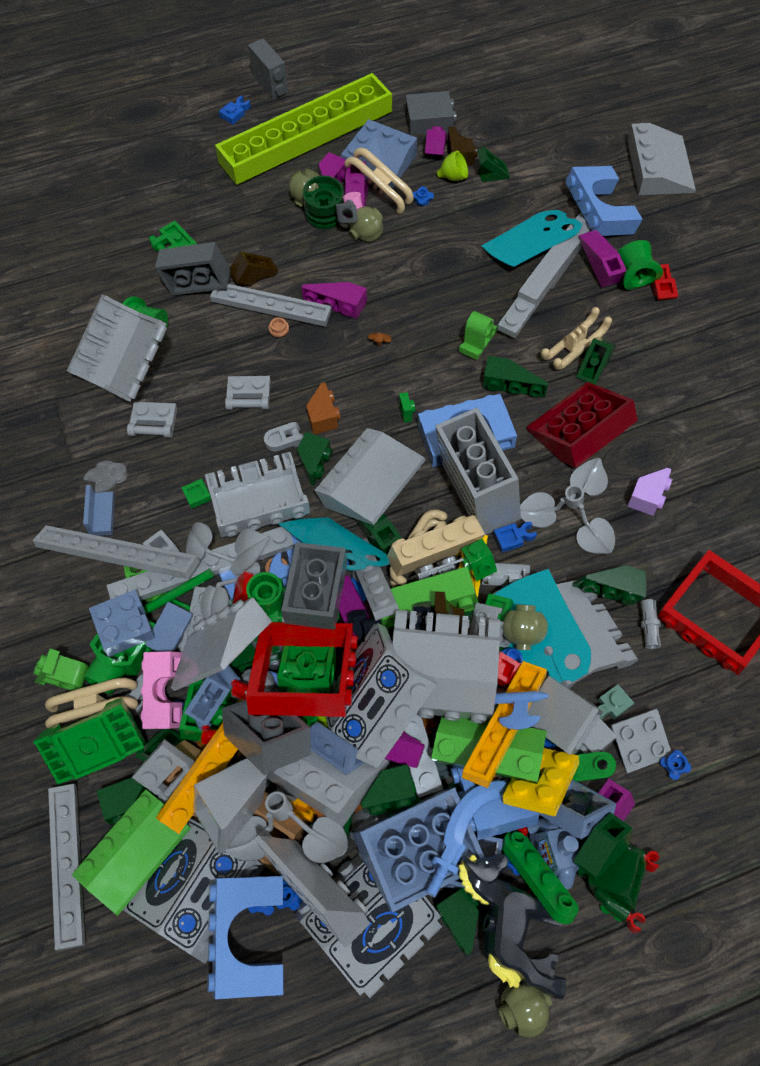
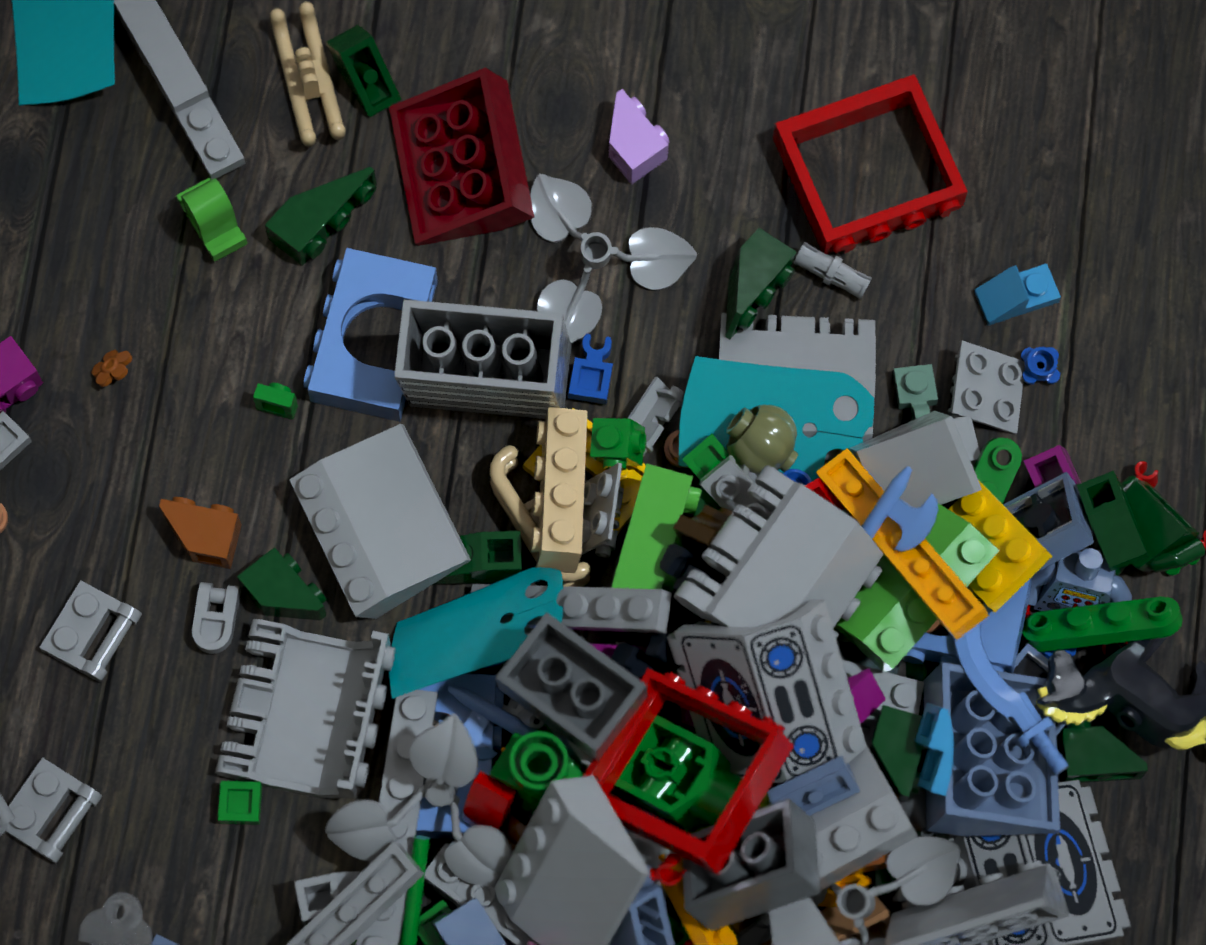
camera: 65 degrees left, 10 degrees up
none -> dark azure slope [915,702,954,796]
none -> dark azure slope [974,264,1061,326]

